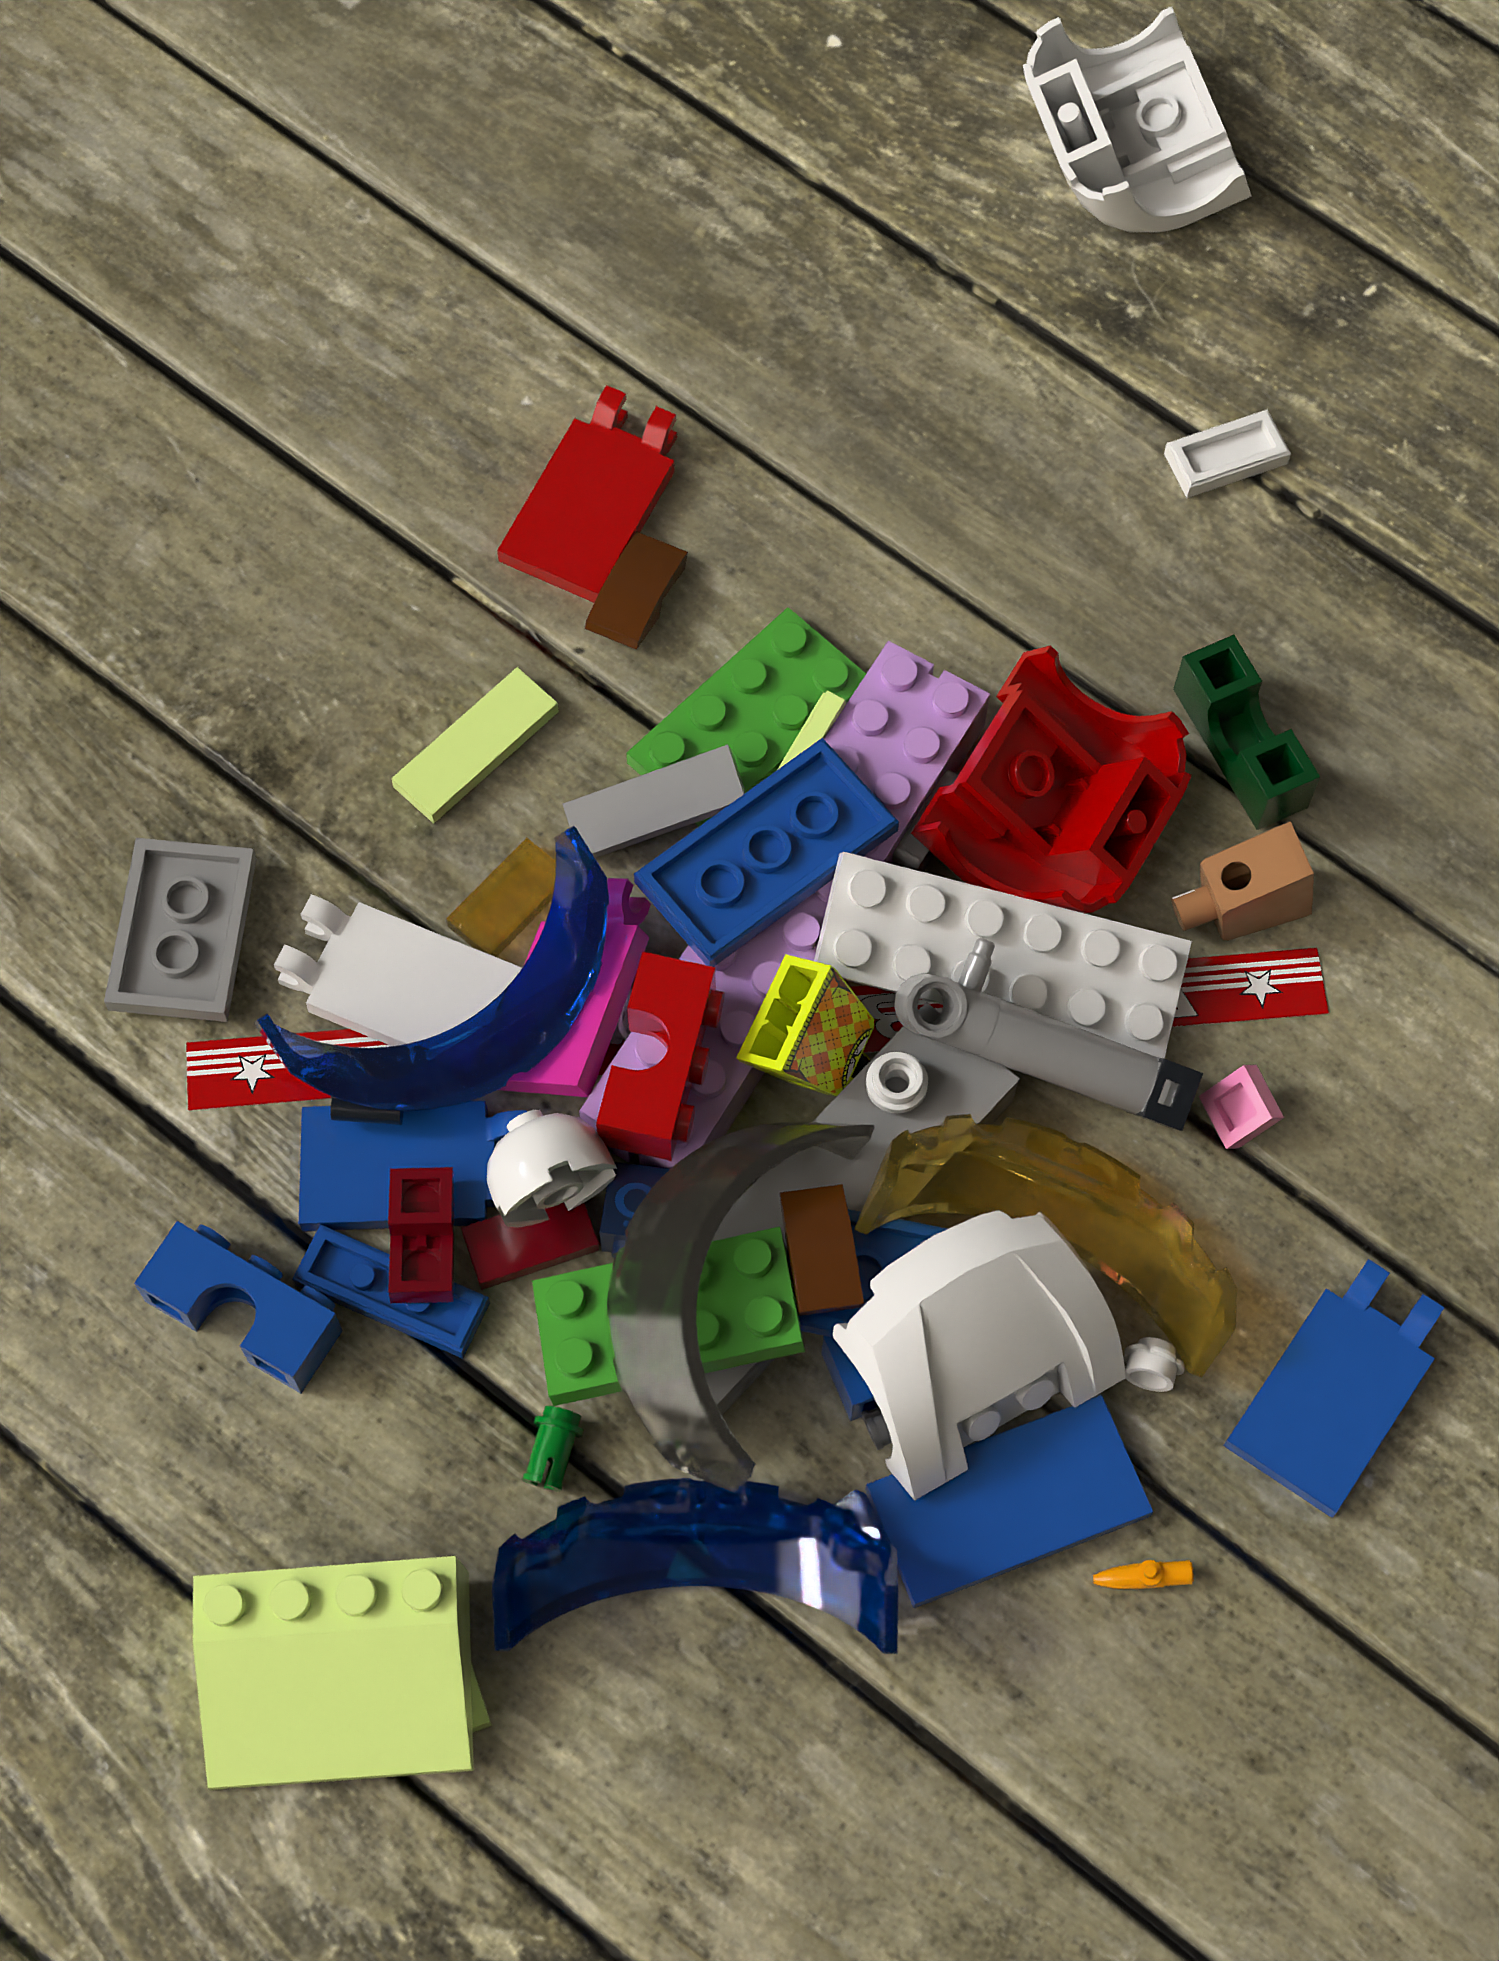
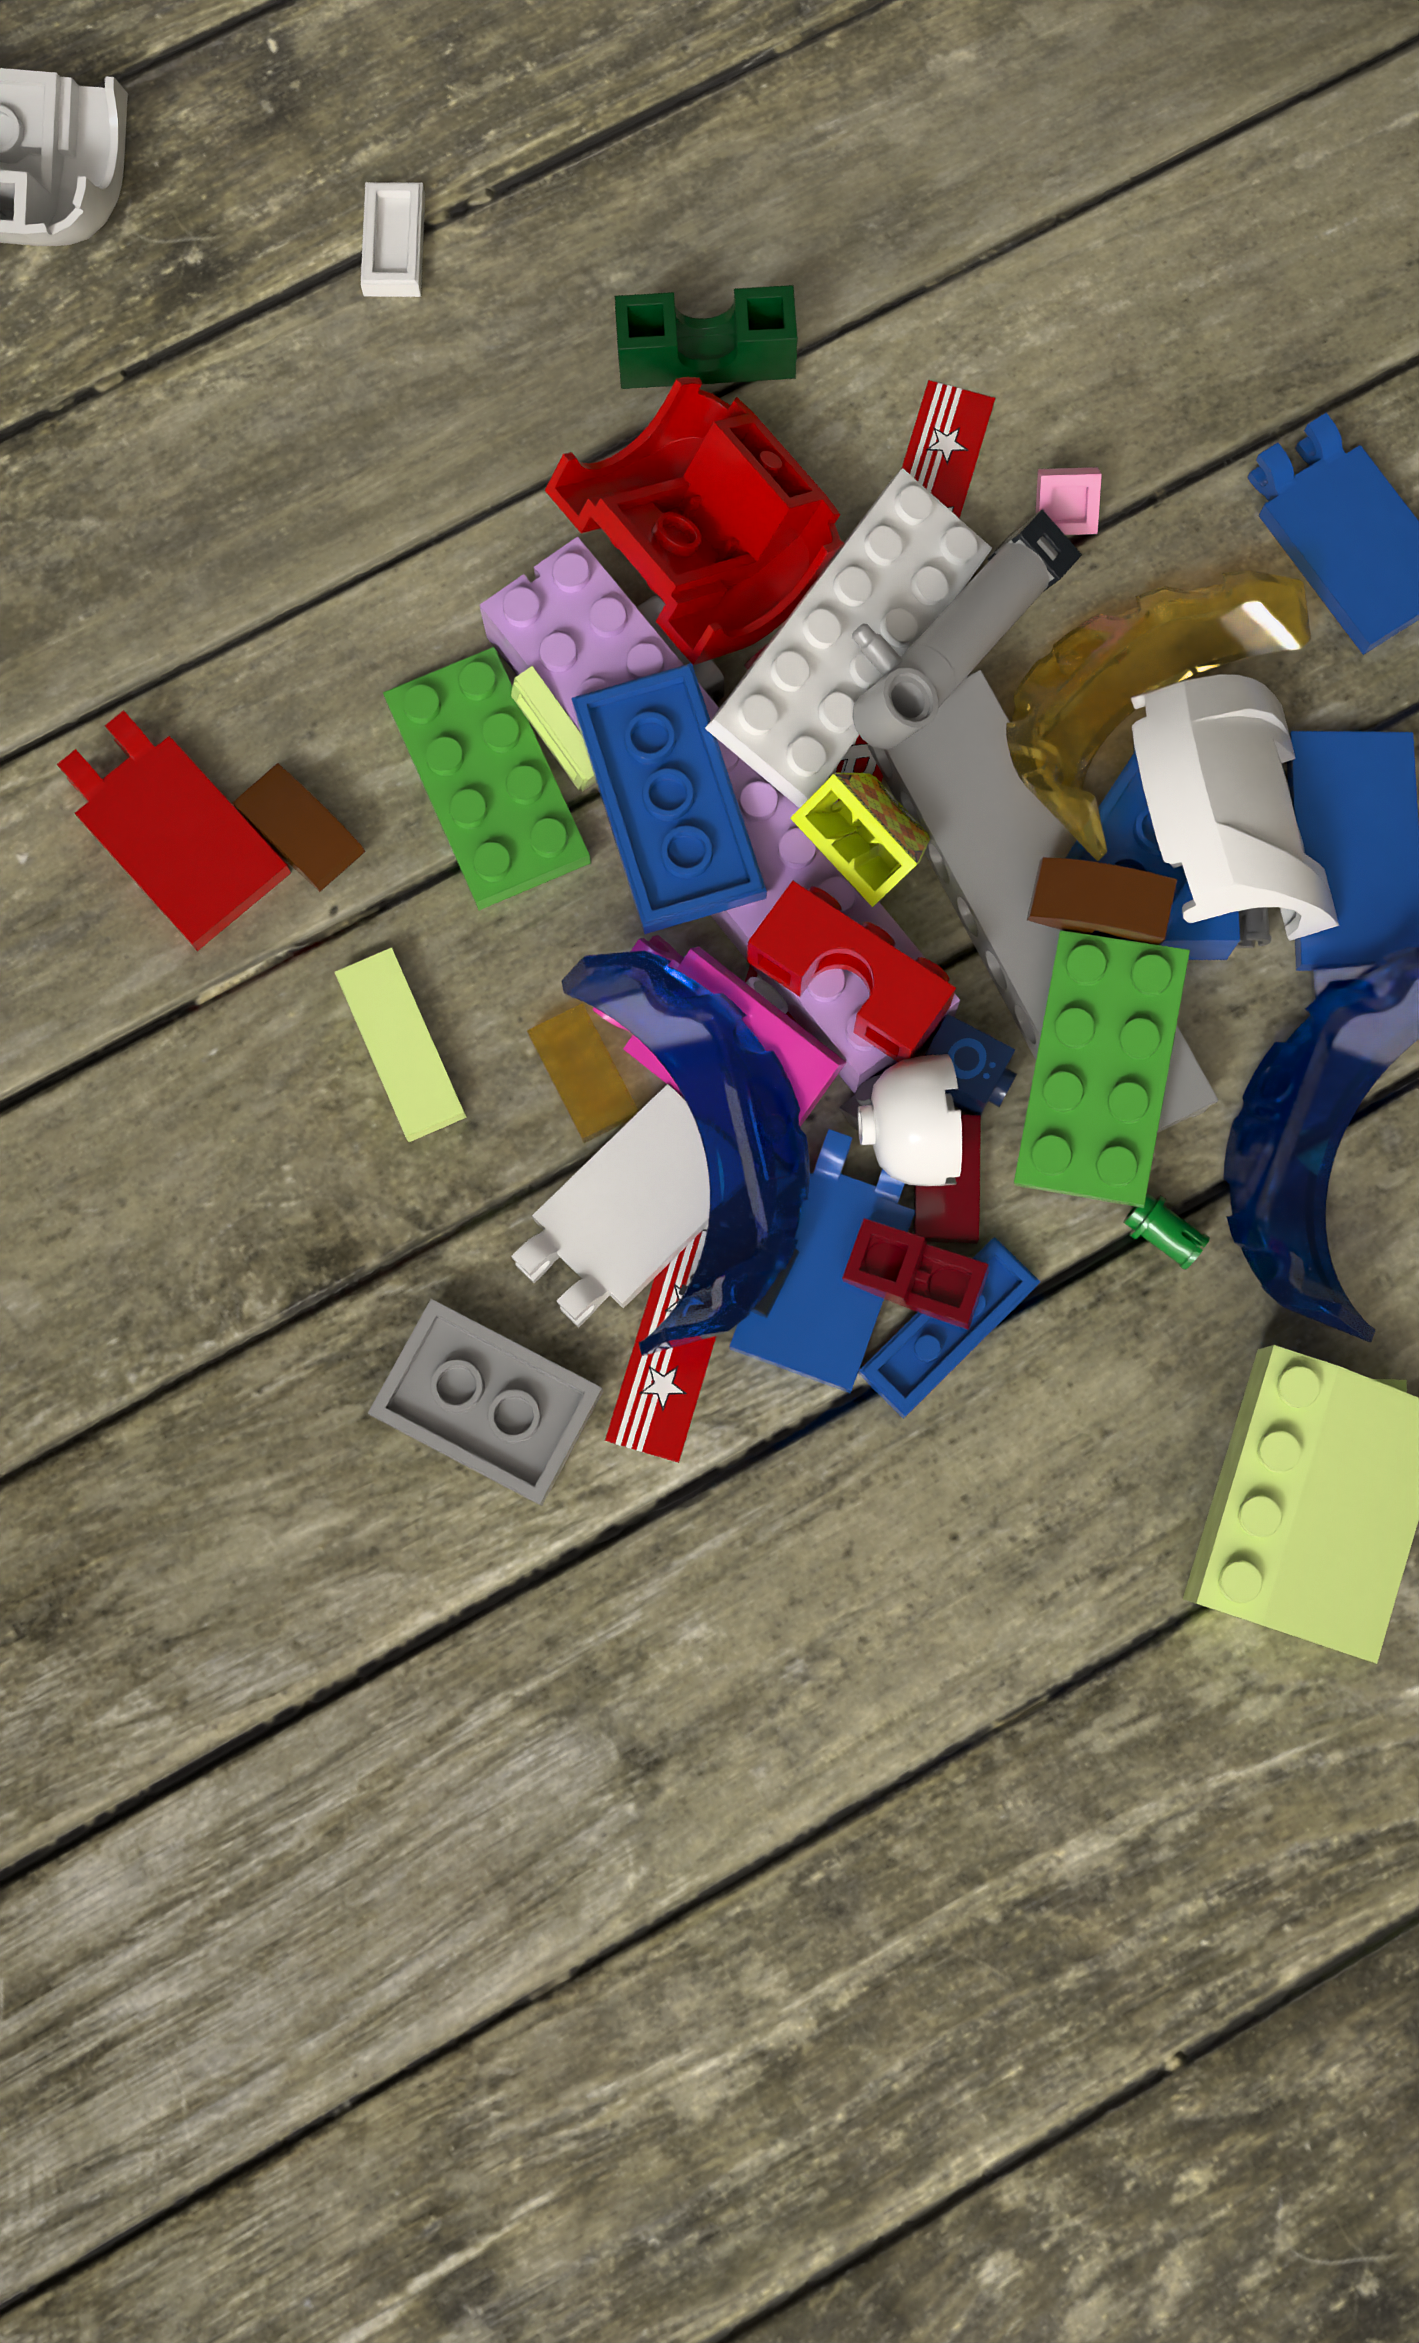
camera: 65 degrees left, 10 degrees up
blue arch [134,1221,343,1394] -> none
light grey tile [563,744,746,862] -> none
clear smoke windscreen [607,1122,875,1491] -> none
white plate [866,1052,928,1113] -> none
white plate [1123,1337,1185,1392] -> none
medium nougat torso [1171,821,1314,941] -> none

